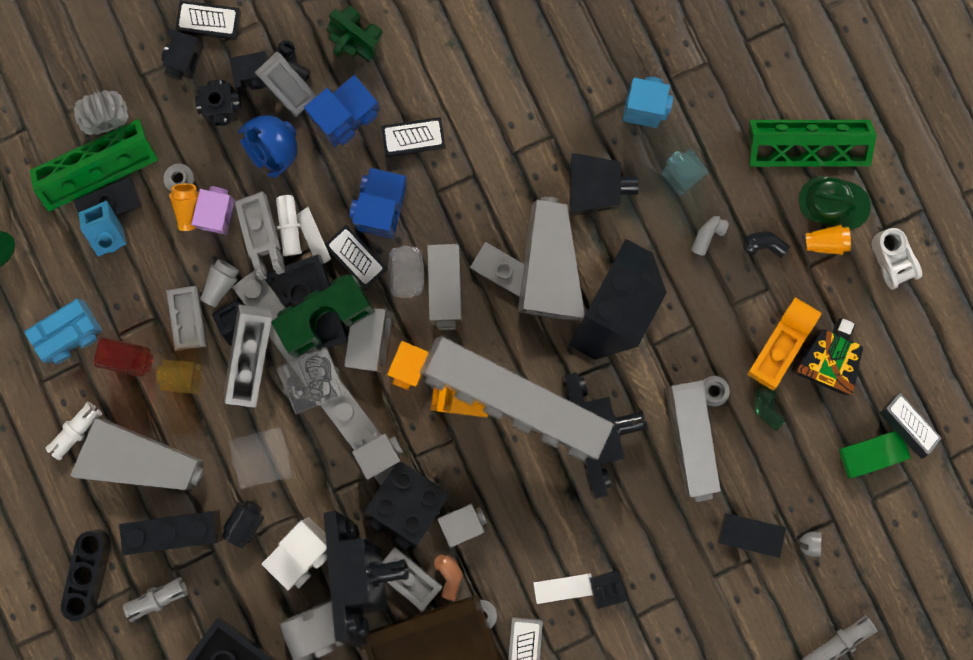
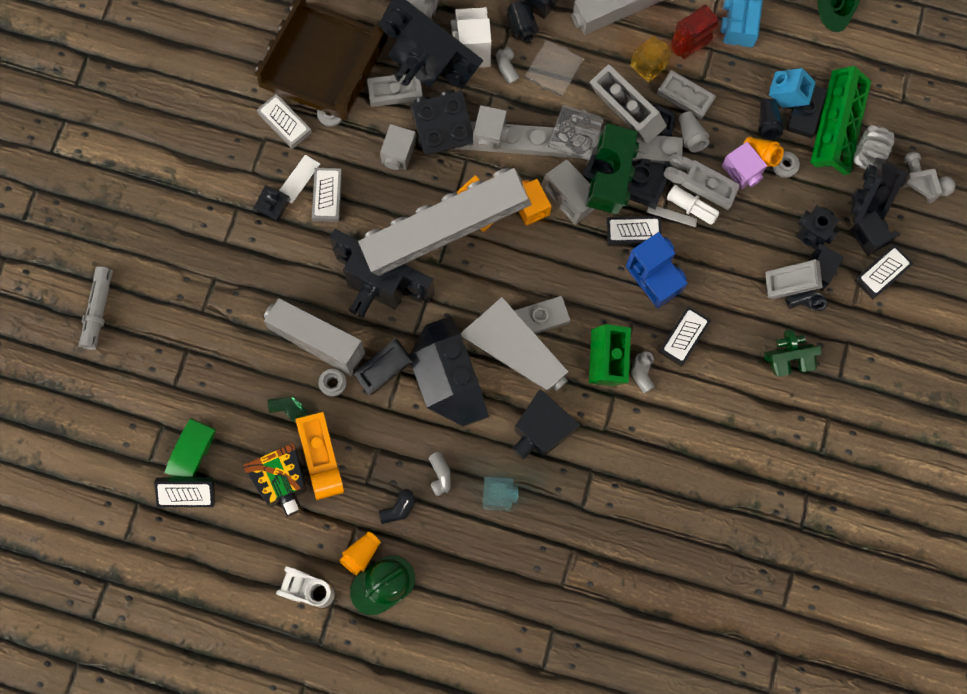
camera: 125 degrees right, 10 degrees down
blue cylinder [238,115,297,178] -> none
blue brick [304,75,380,148] -> none
clear gear [388,246,425,298] -> none
light grey brick [428,244,462,330] -> none
nougat arm [434,554,463,601] -> none
dark azure brick [622,77,674,128] -> none
black tile [718,513,786,558] -> none
green fence [748,120,877,167] -> none
light grey hinge [800,532,822,557] -> none
none -> tile [312,168,342,222]
none -> black tile [353,339,414,395]
none -> light grey arm [496,47,520,84]
none -> green brick [589,324,631,386]
none -> light grey arm [631,351,655,394]
none -> black cone [758,98,785,140]
none -> black bracket [851,157,908,224]
none -> light grey piece [901,152,956,204]

